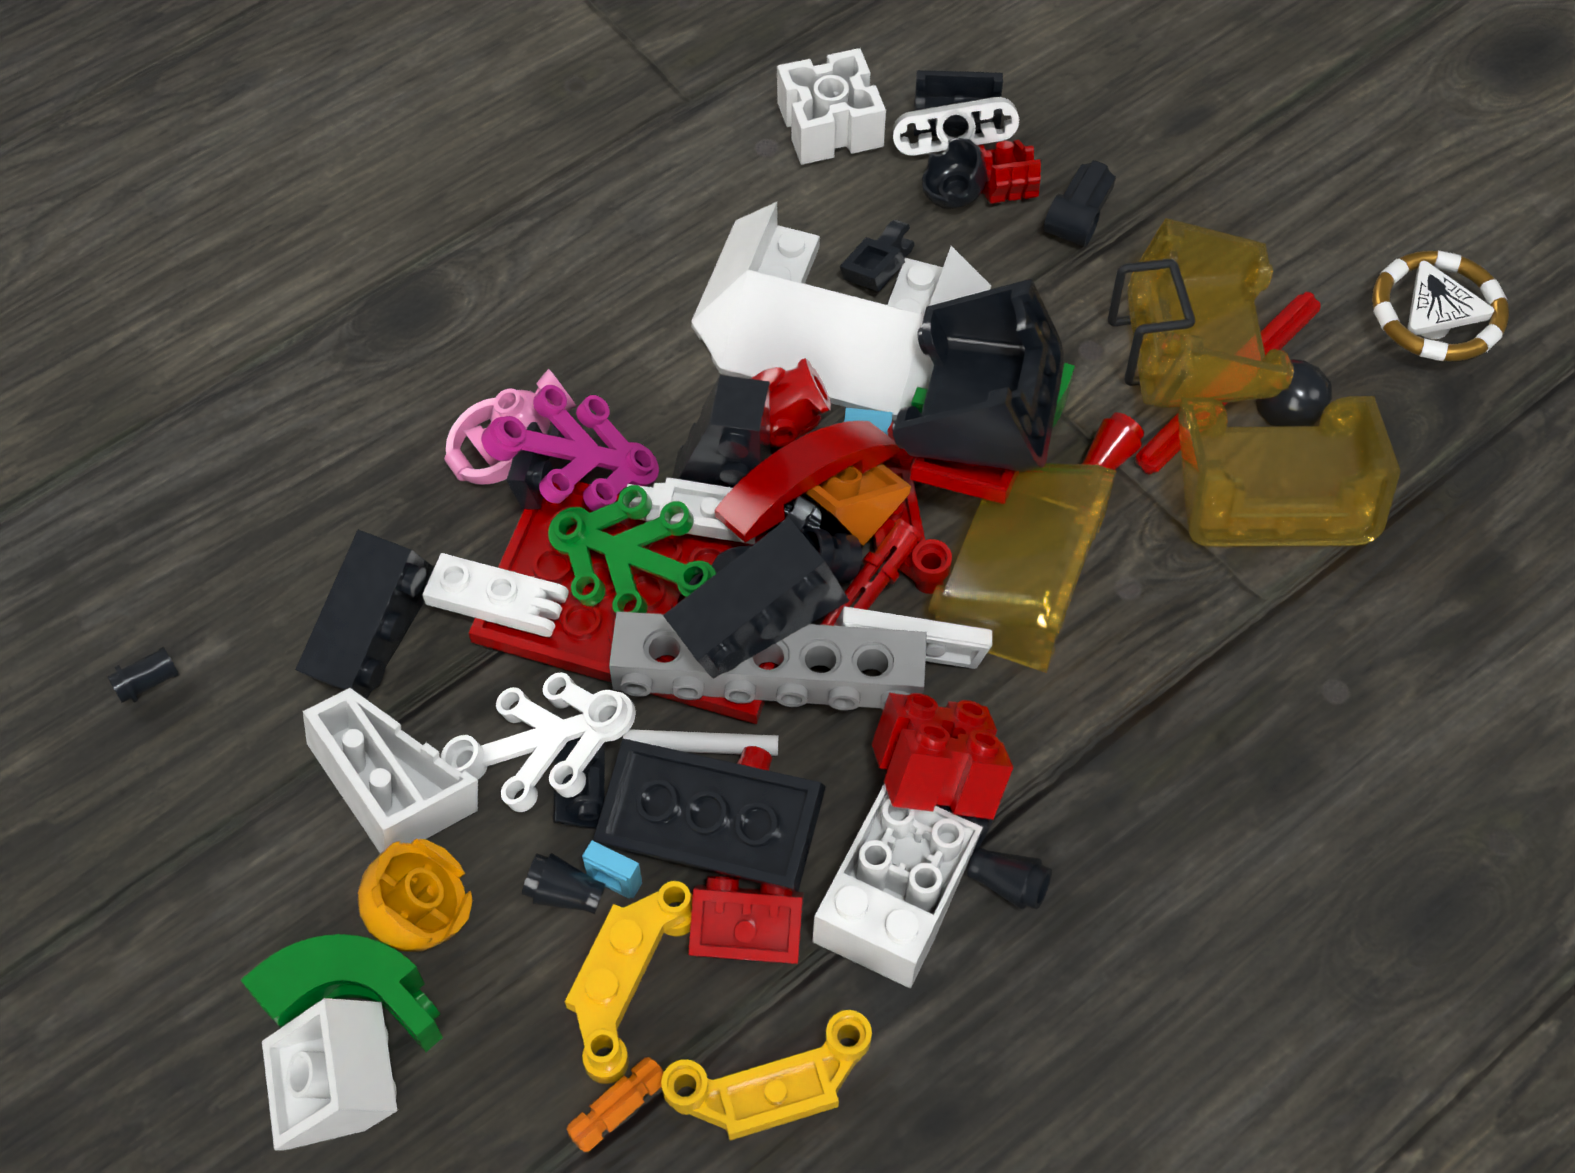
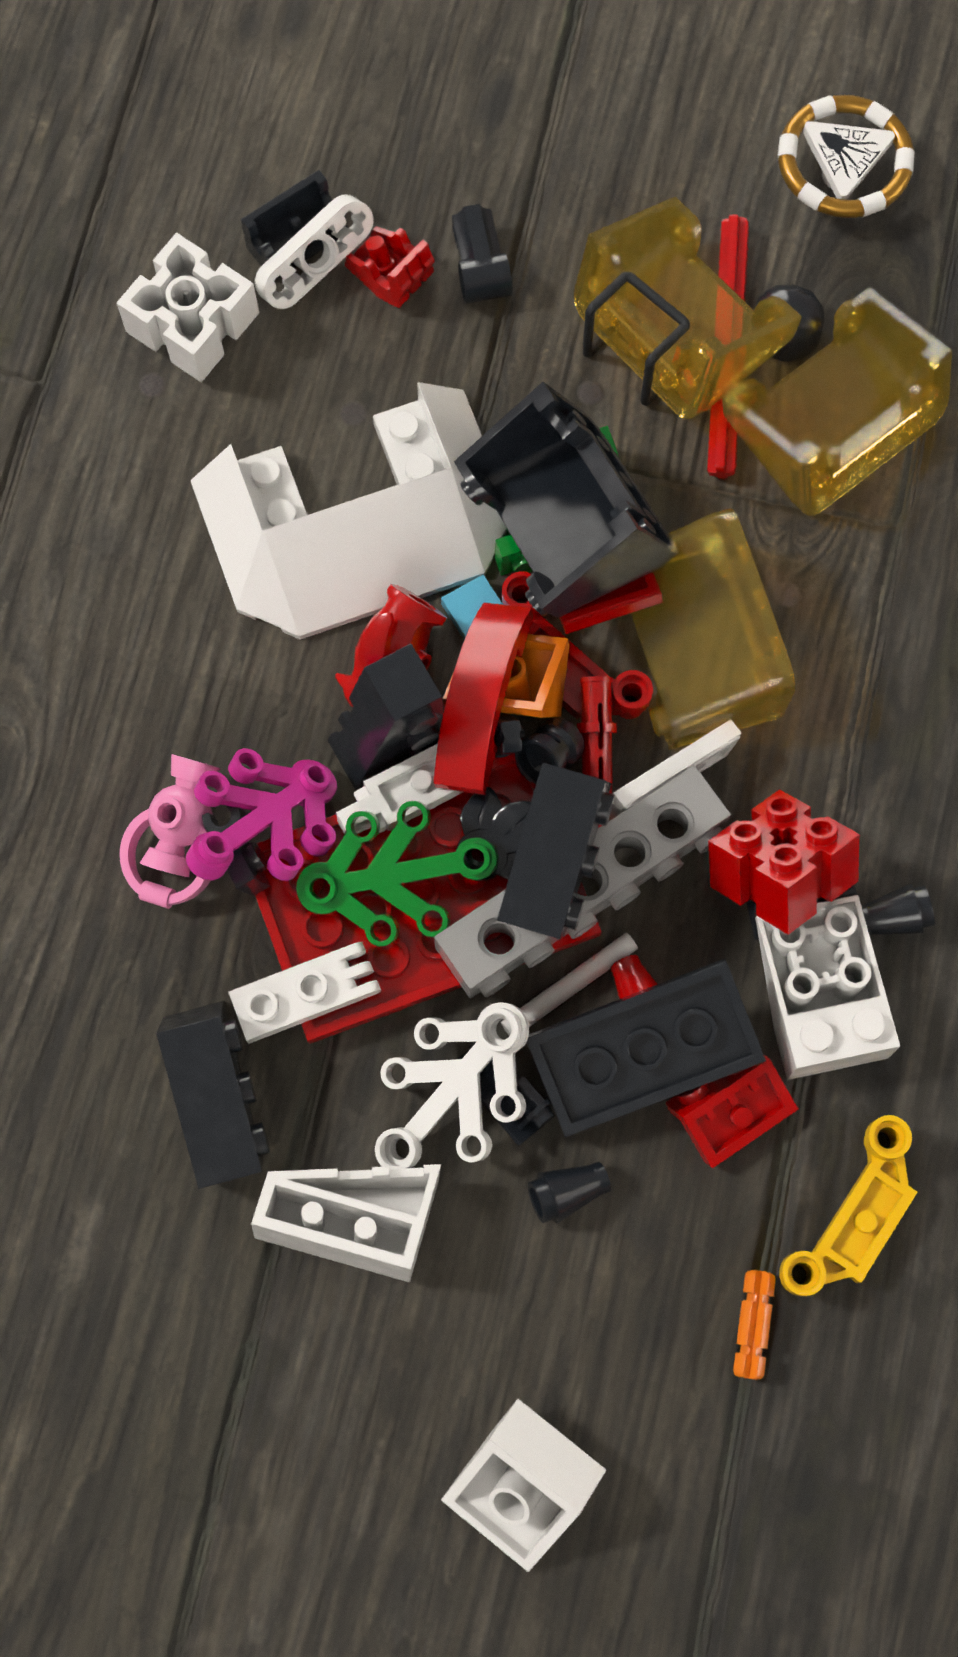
camera: 40 degrees left, 15 degrees up
black pin [107,647,179,703] -> none
green arch [240,934,443,1052] -> none
light orange cylinder [358,839,473,952] -> none
yellow plate [565,881,693,1084] -> none
medium azure tile [582,840,642,899] -> none
black plate [840,220,915,292] -> none
black hair [922,138,988,209] -> none
red cone [1079,412,1144,485] -> none

